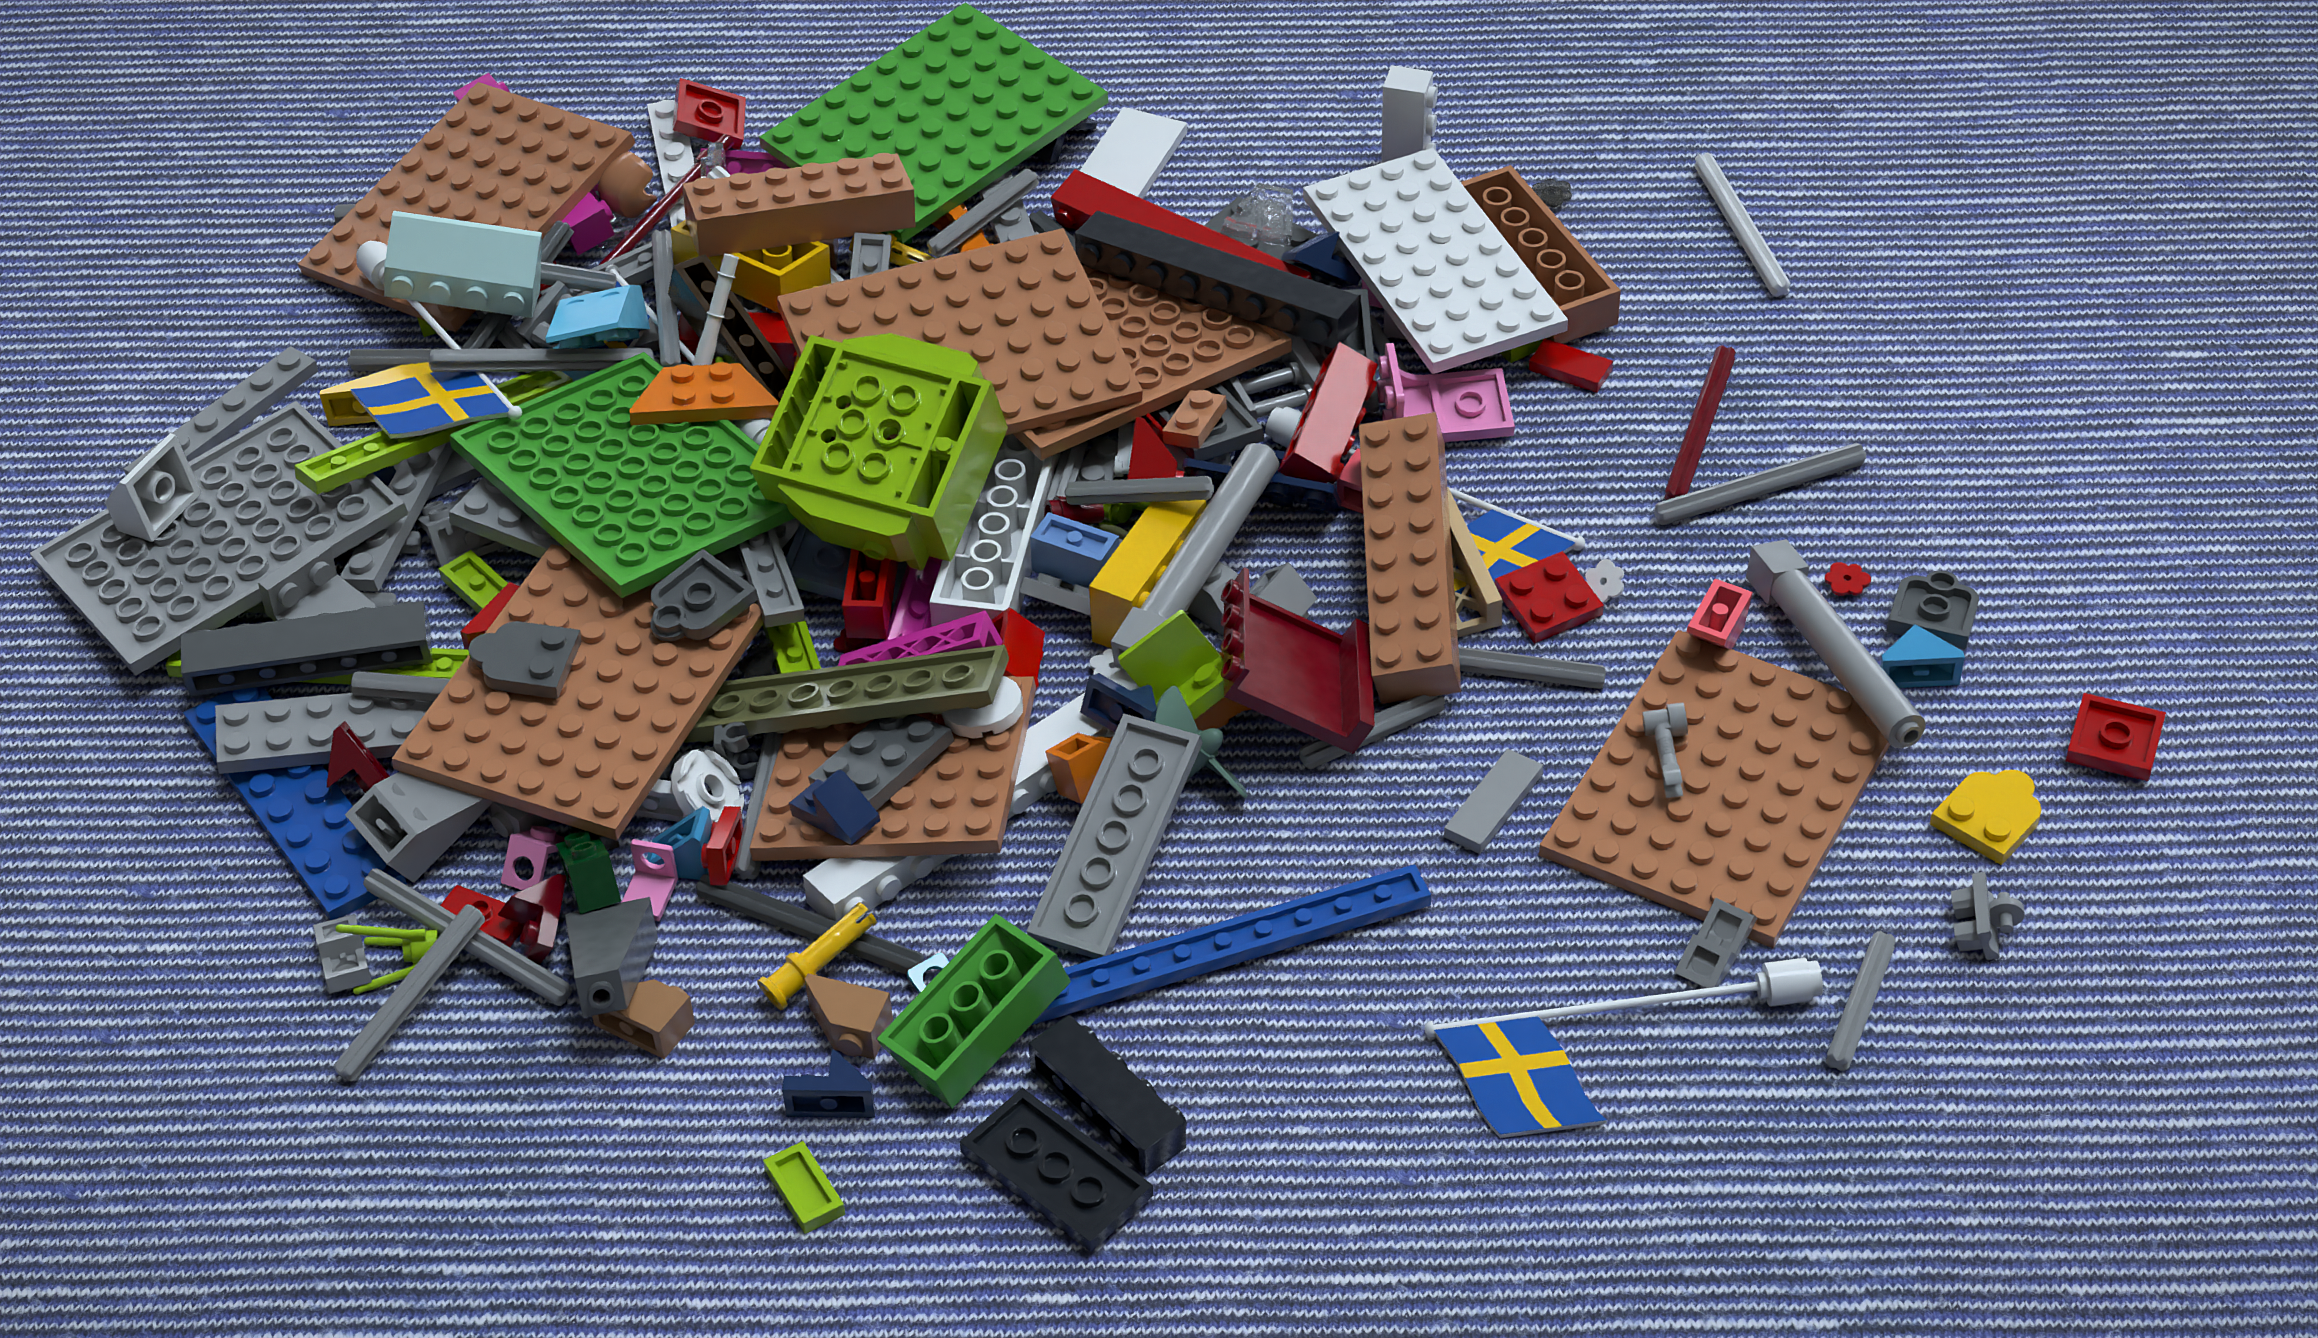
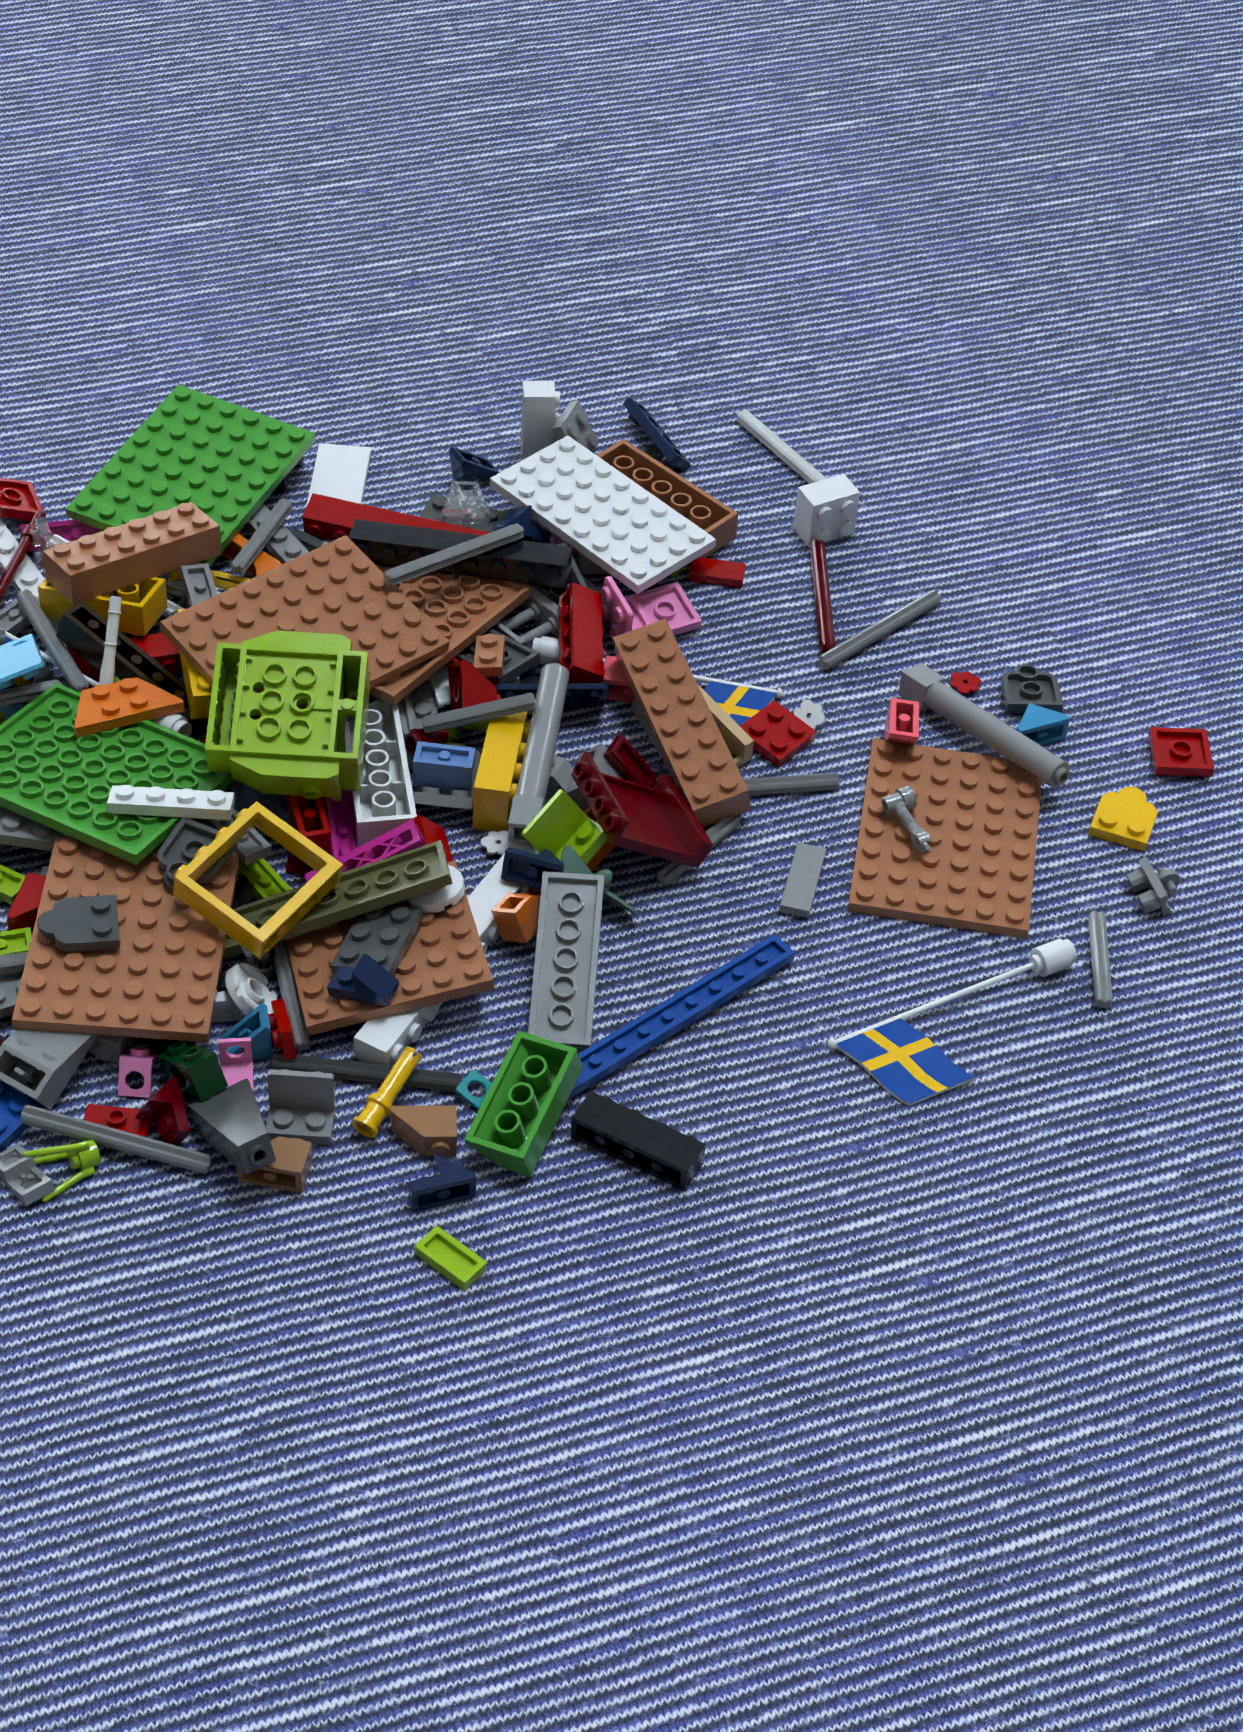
camera: 25 degrees left, 0 degrees up
light grey axle [333,904,485,1082] -> none
black plate [959,1087,1154,1252] -> none
light grey slope [1674,898,1757,988] -> none
none -> white plate [107,785,235,820]
none -> yellow window [173,801,343,959]
none -> light grey bracket [266,1069,335,1145]
none -> light grey axle [383,523,524,587]
none -> dark blue slope [449,446,500,491]
none -> light grey plate [552,400,599,452]
none -> dark red tile [604,734,658,787]
none -> dark blue plate [623,397,691,472]
none -> white brick [793,474,860,547]

